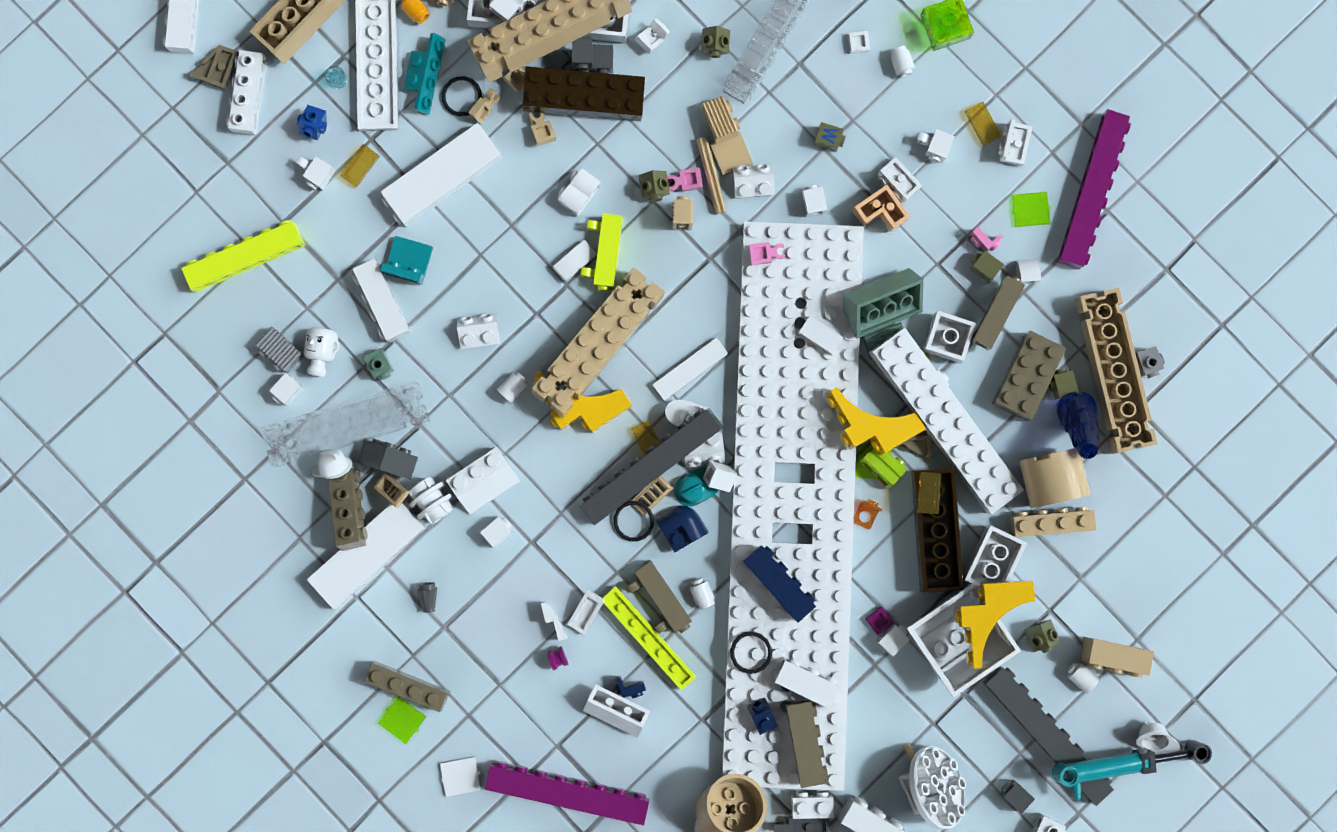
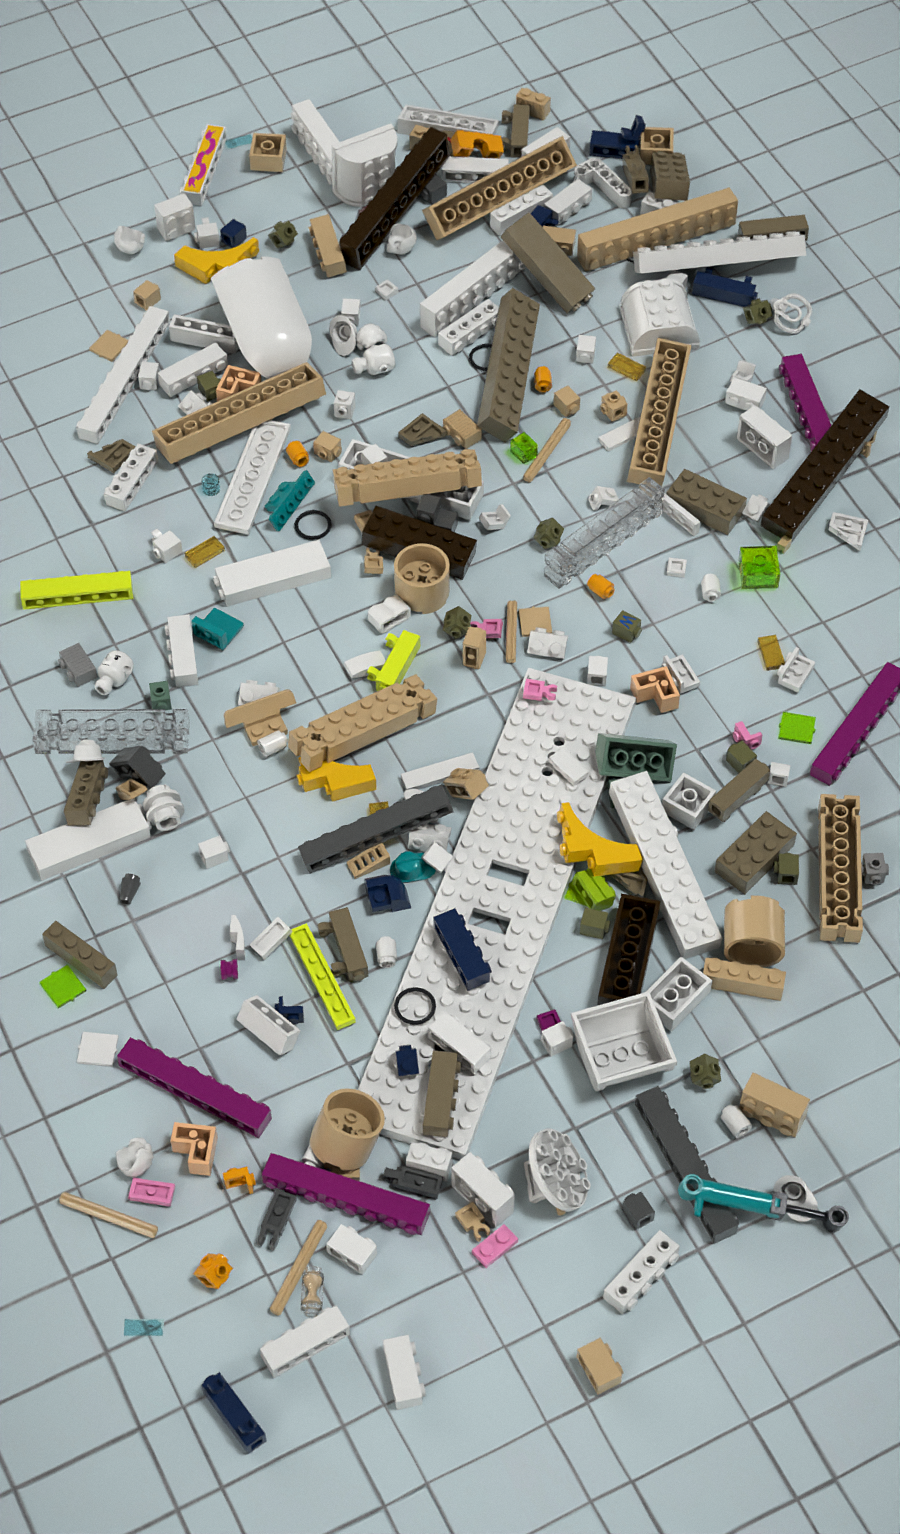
camera: 20 degrees right, 30 degrees down
white brick [269,373,304,405] -> none
blue brick [296,104,327,141] -> none
white slope [446,447,520,514] -> none
tan plate [468,88,500,124] -> none
black piece [614,501,654,542] -> none
tan brick [701,96,740,145] -> none
clear orange bracket [853,499,882,530] -> none
white brick [915,129,955,163] -> none
clear yellow tile [917,472,941,514] -> none
yellow arch [955,580,1035,669] -> none
clear blue cone [1056,391,1099,459] -> none
none -> tan plate [224,689,296,746]
none -> tan brick [394,543,450,614]
none -> tan brick [443,768,489,800]
none -> olive brick [580,907,611,939]
none -> light orange brick [587,574,615,599]

